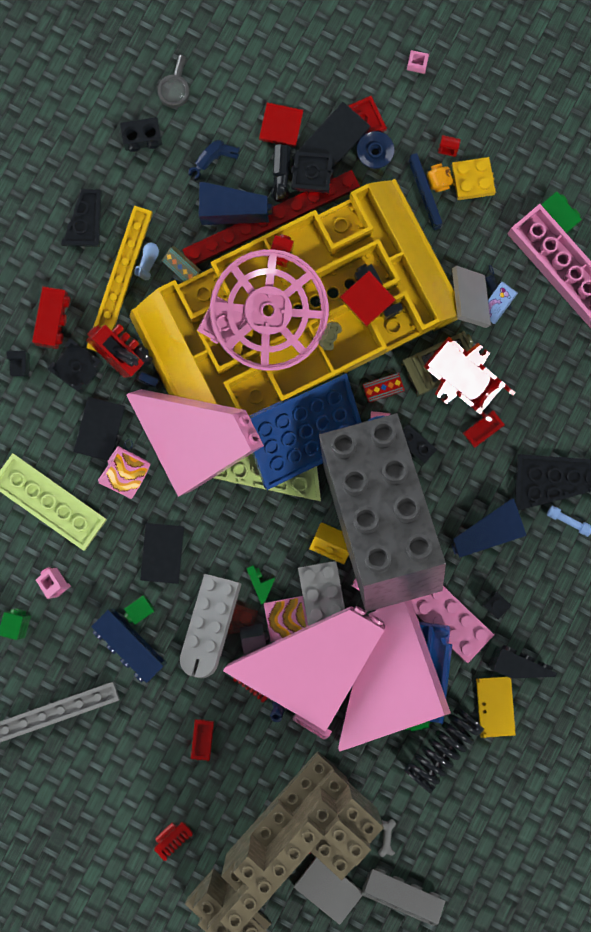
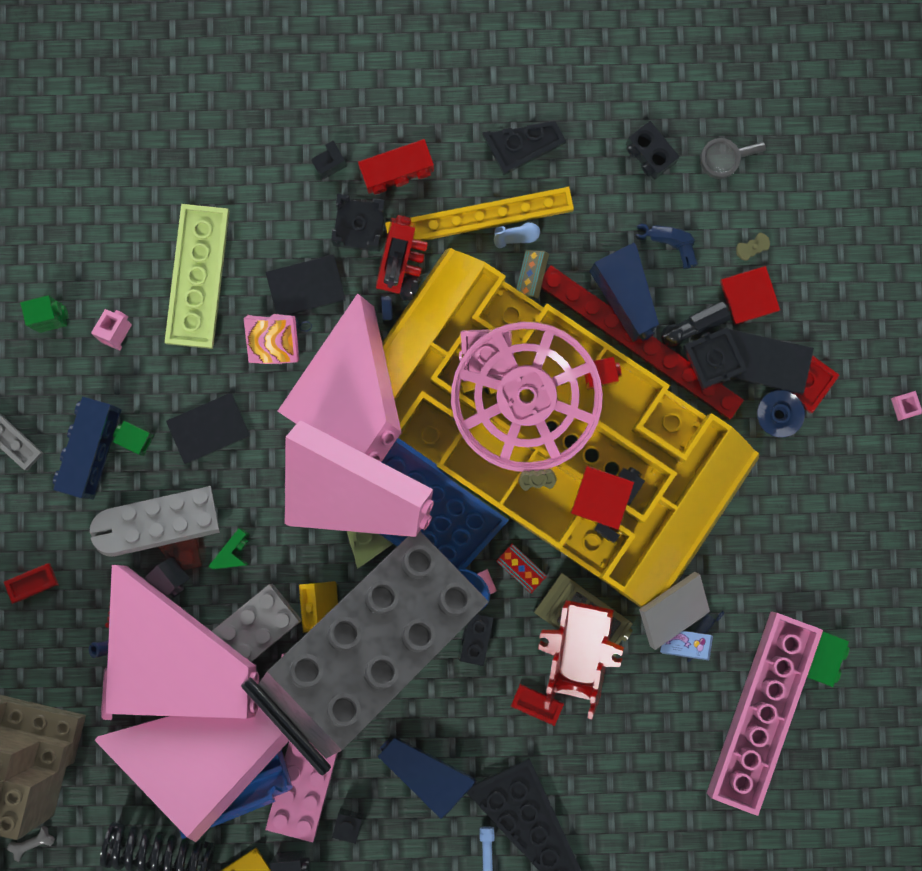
camera: 60 degrees right, 0 degrees up
slope [264,596,308,642] -> none
dark blue tile [409,153,442,230] -> none
light orange head [426,163,453,193] -> none
red brick [438,135,461,157] -> none
yellow plate [451,157,496,200] -> none
none -> black axle [241,677,331,776]
none -> bright pink slope [285,420,434,537]
none -> olive piece [736,233,770,261]

